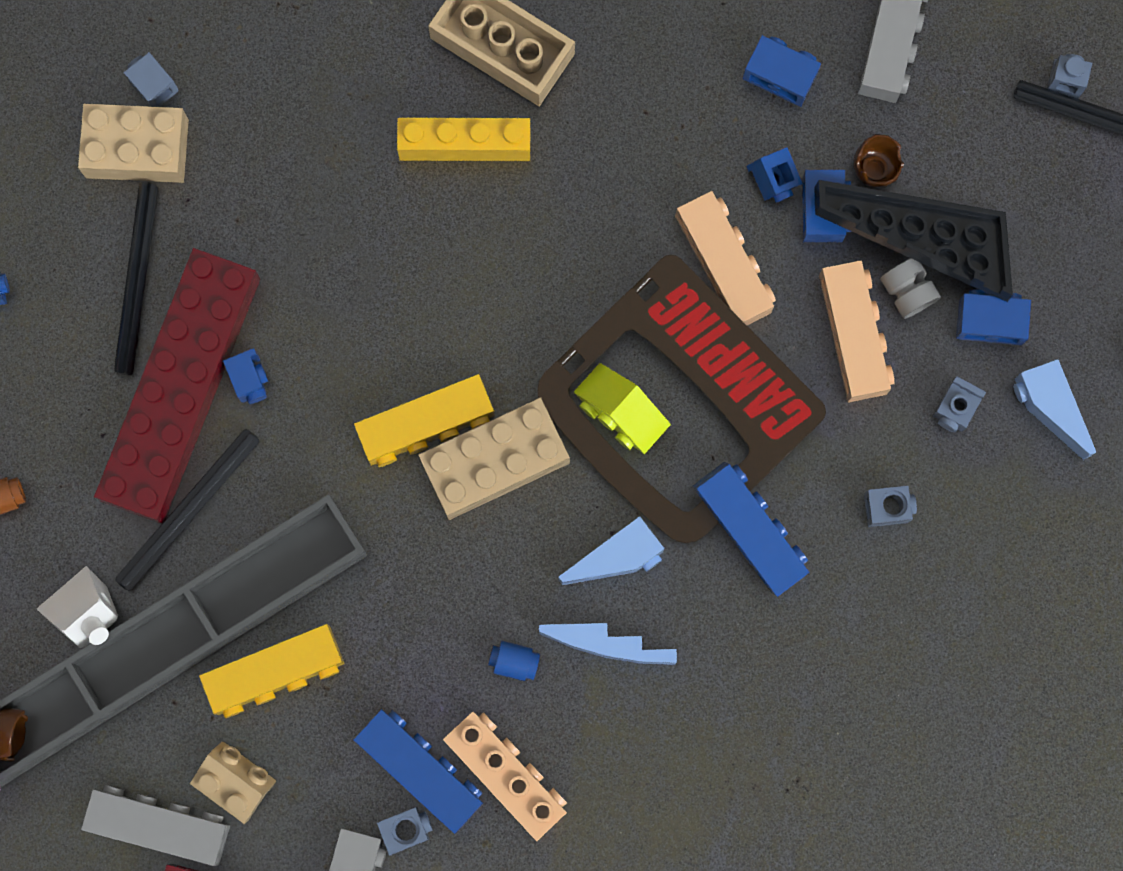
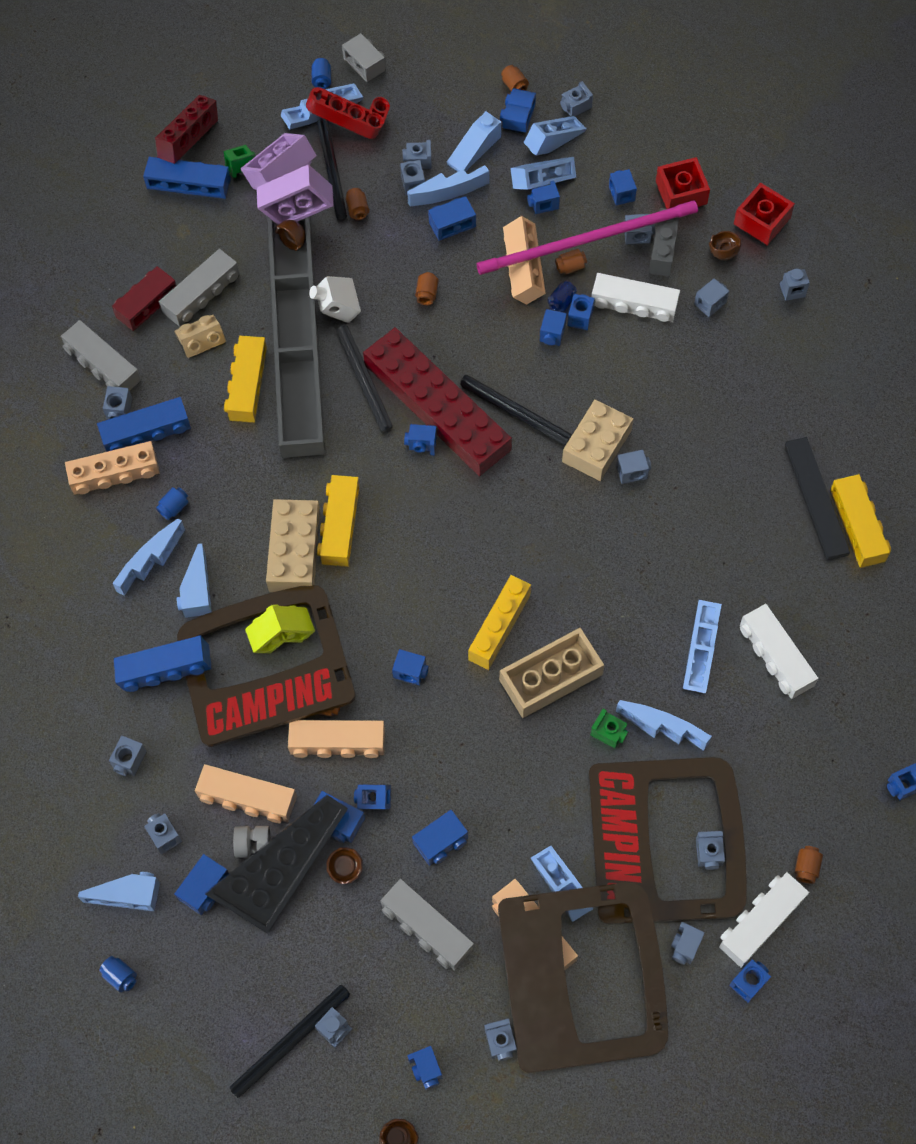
camera: 120 degrees right, 15 degrees down
none -> blue brick [392,649,429,686]

